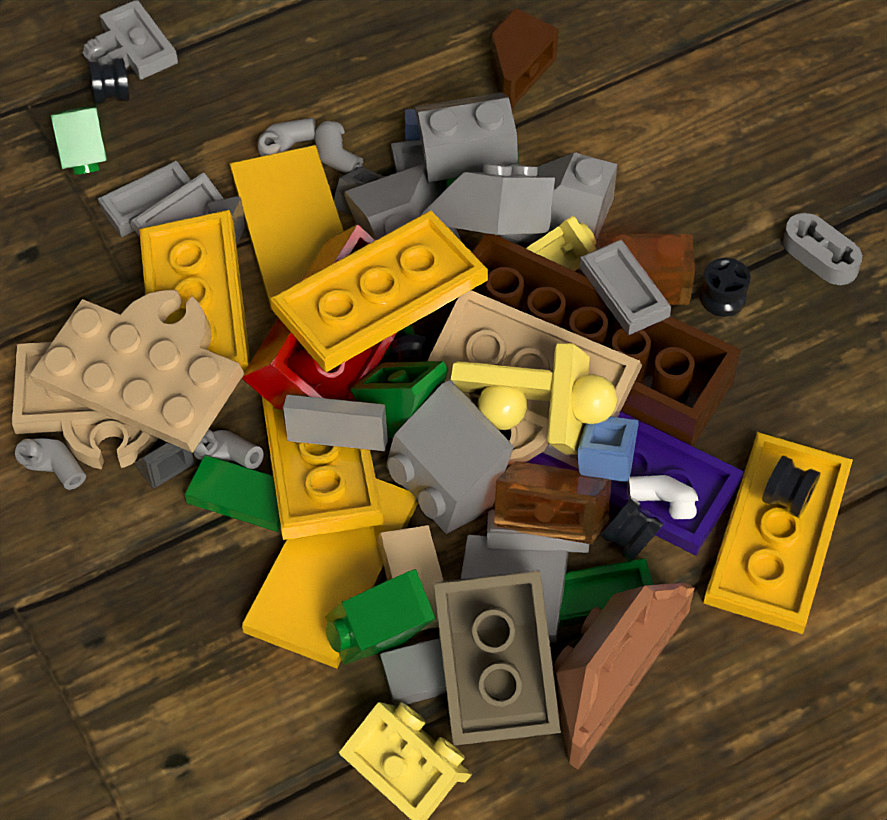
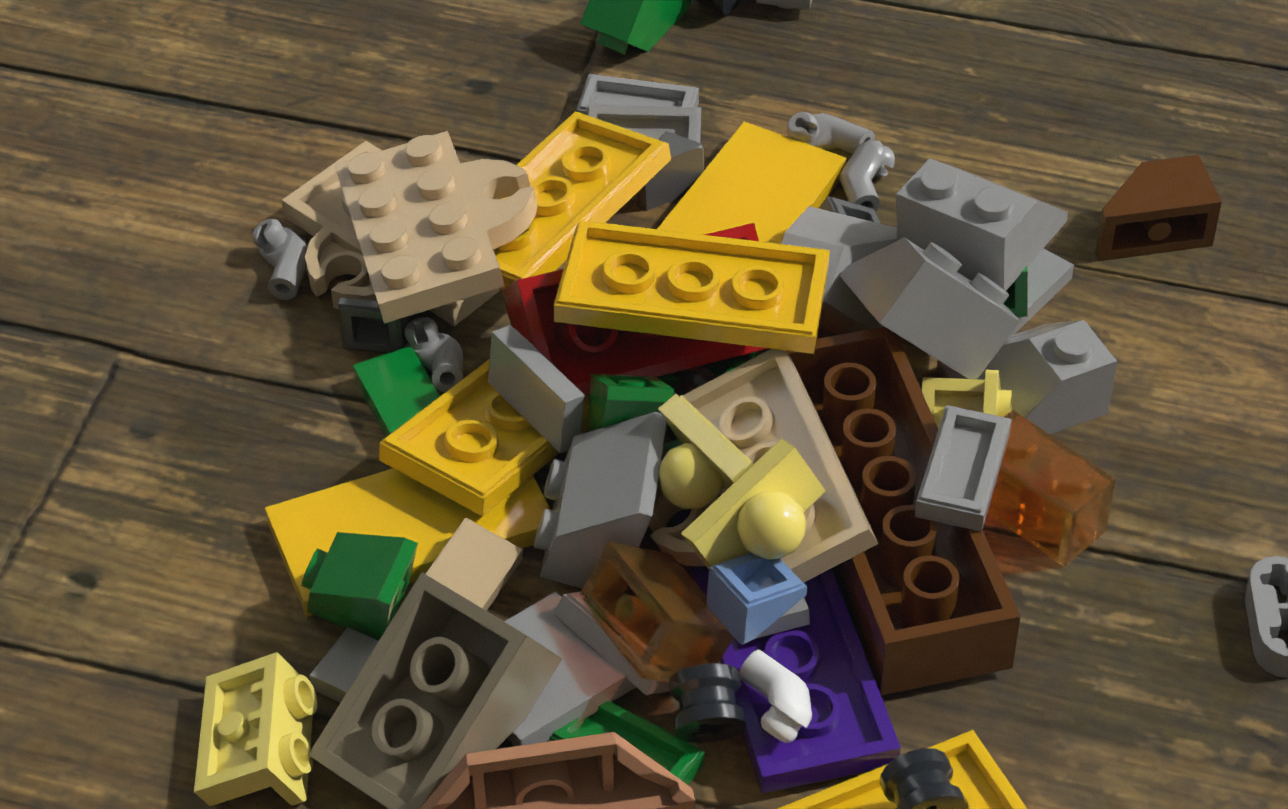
camera: 45 degrees right, 10 degrees down
black wheel [700,257,751,317] -> none

